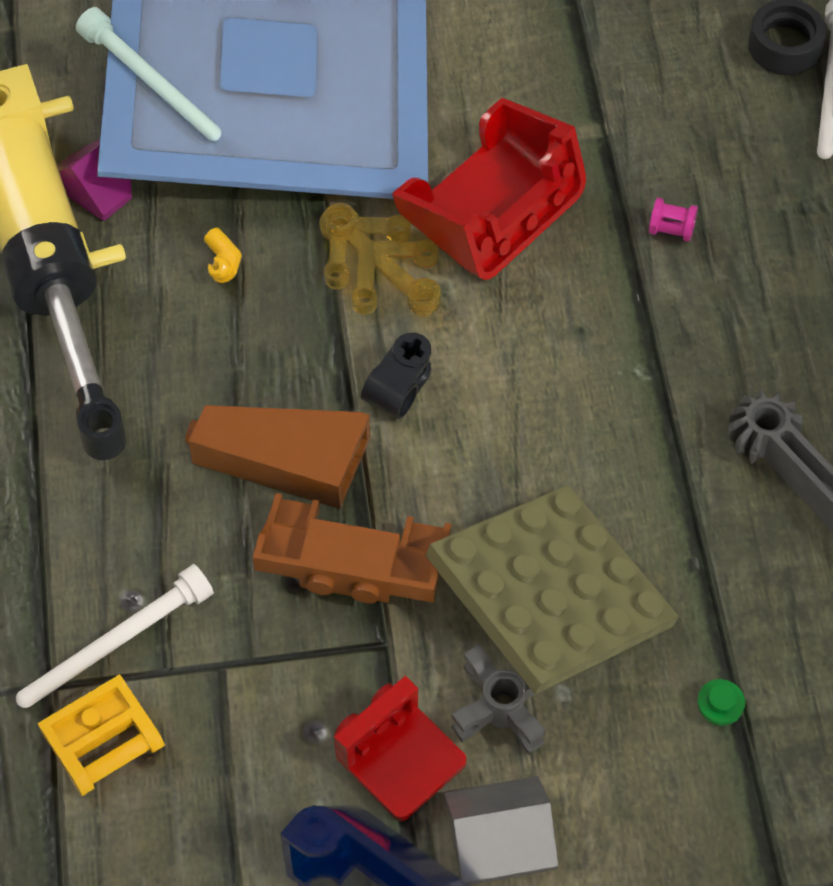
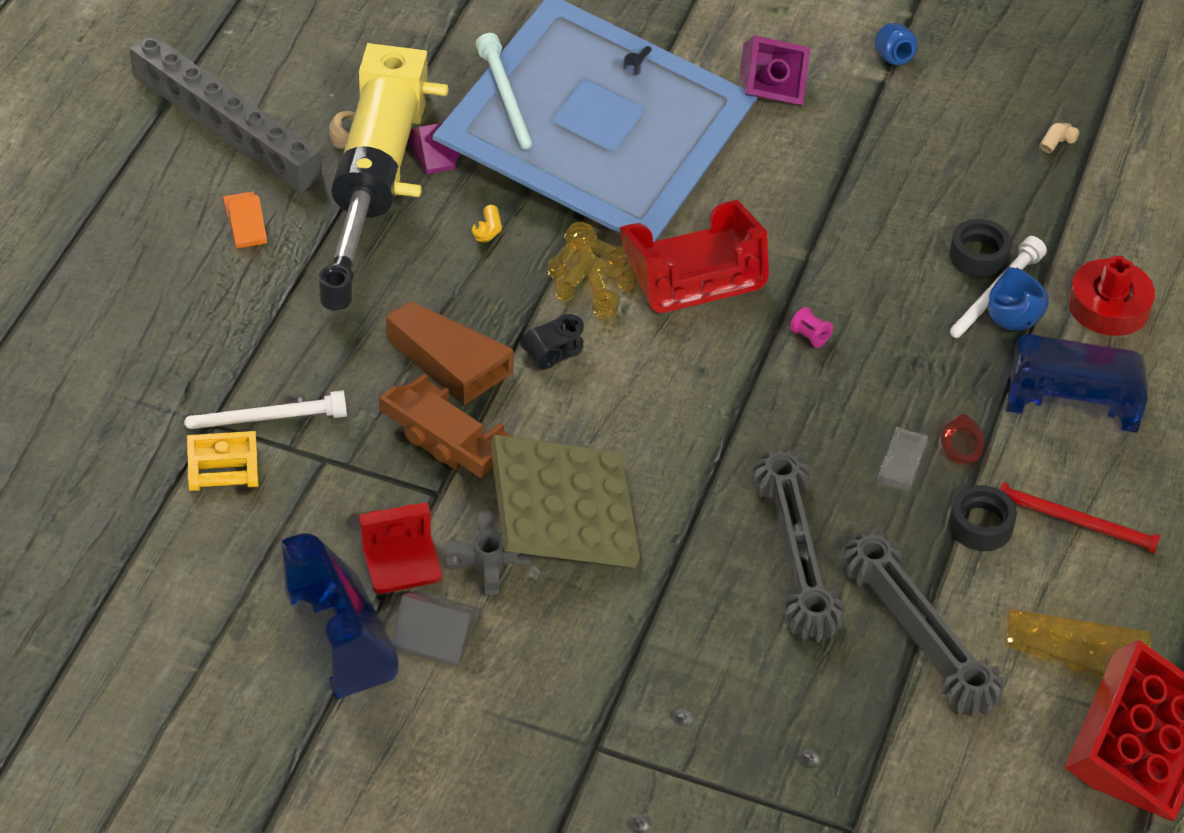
camera: 25 degrees right, 10 degrees down
green plate [697,679,745,726] -> none

